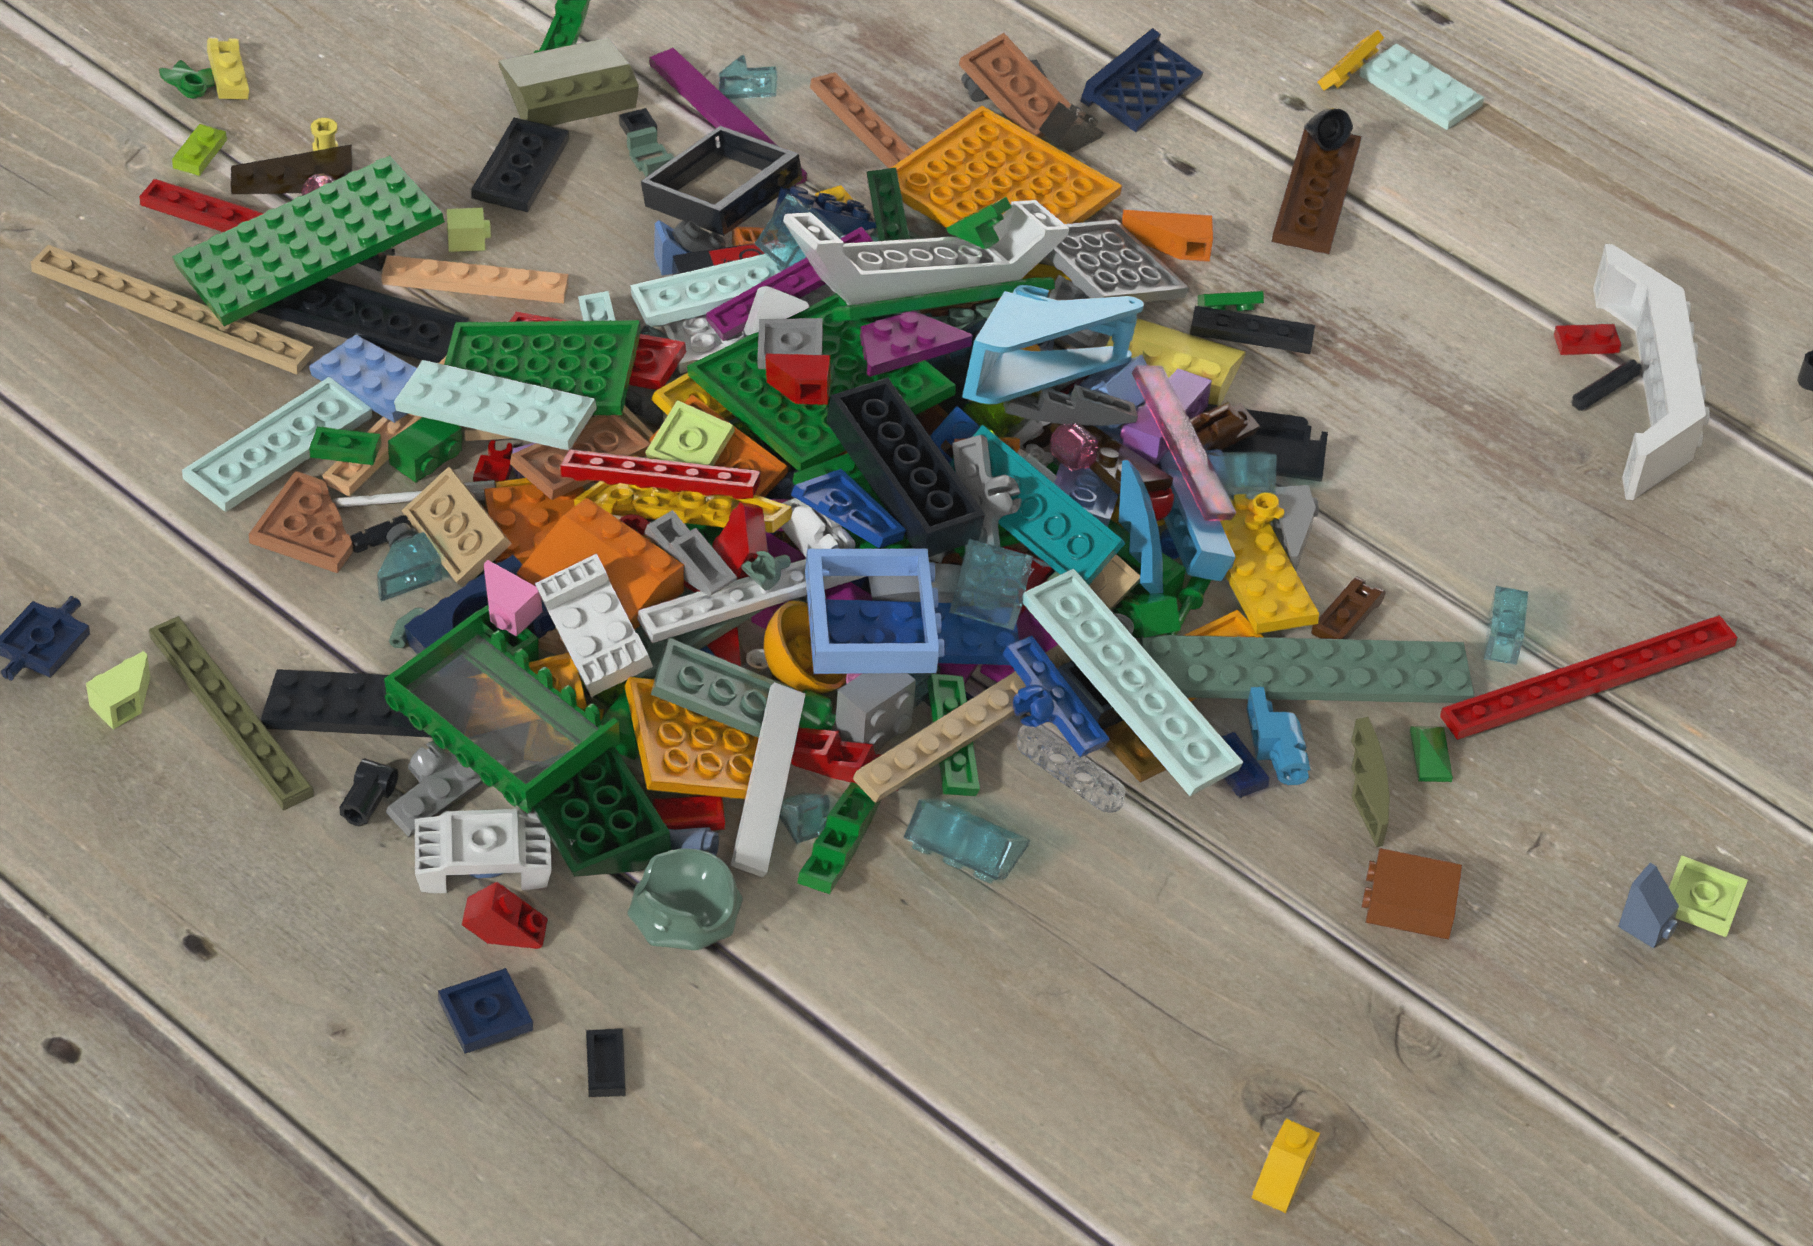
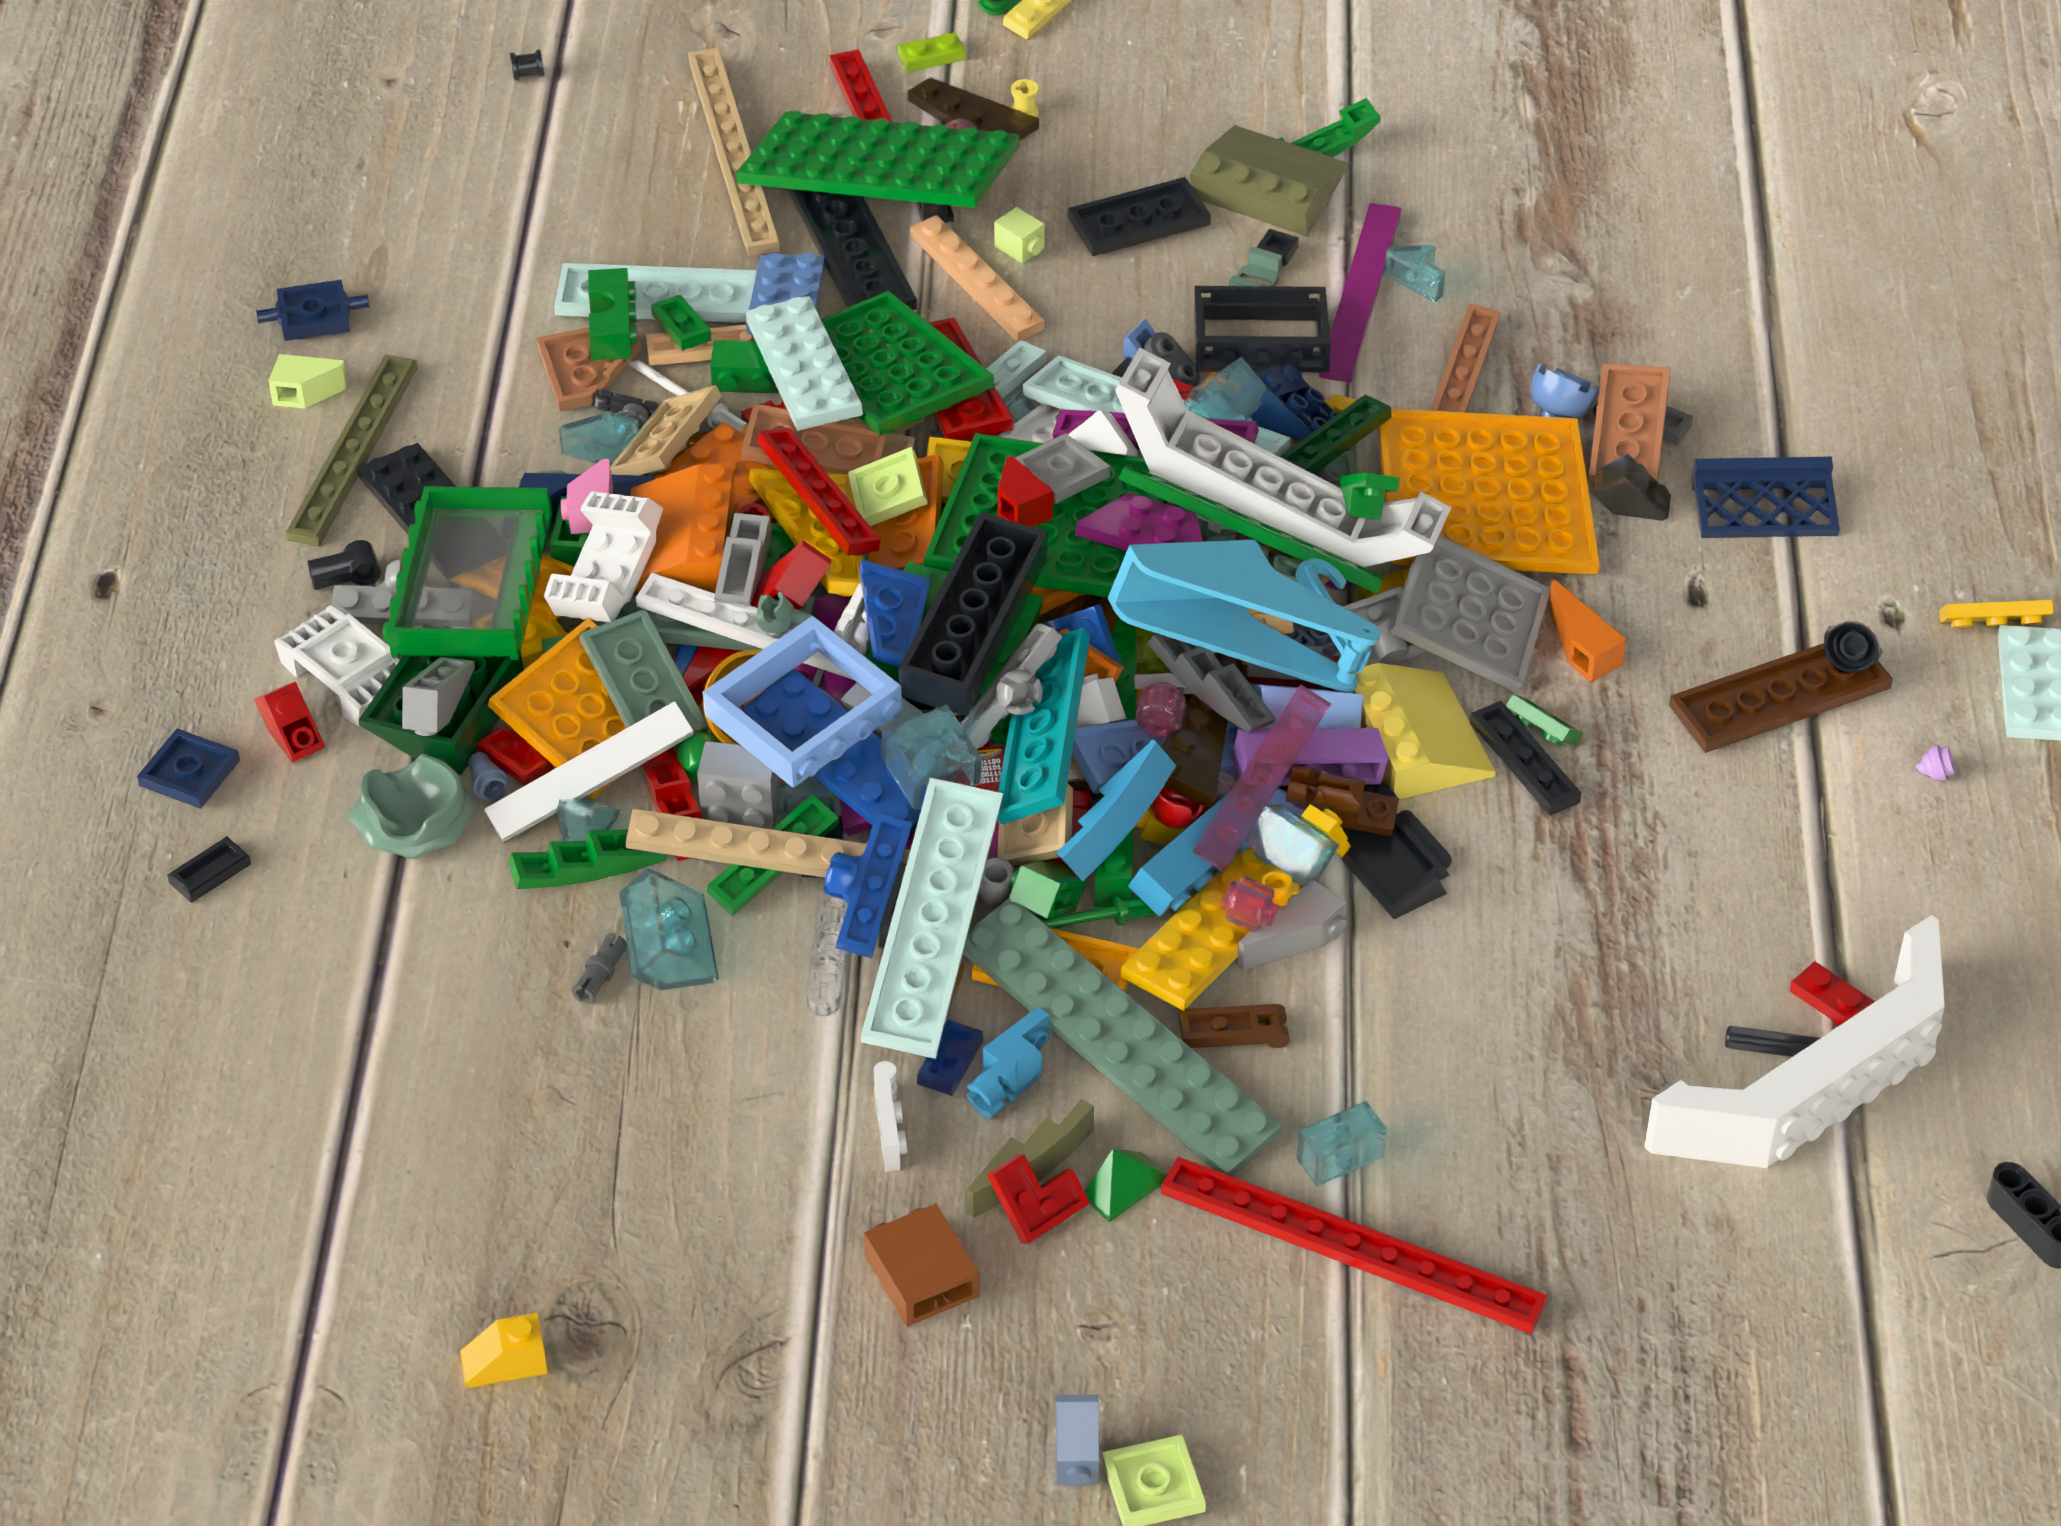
camera: 55 degrees right, 0 degrees up
none -> light grey slope [402,657,475,736]
none -> dark grey pin [572,933,628,1004]
none -> green arch [588,268,637,361]
none -> white plate [873,1061,907,1172]
none -> red plate [986,1154,1090,1244]
none -> clear pink head [1221,877,1280,932]
none -> yellow plate [1301,804,1351,858]
none -> medium blue cylinder [1530,363,1599,418]
none -> lavender plate [1916,745,1956,781]

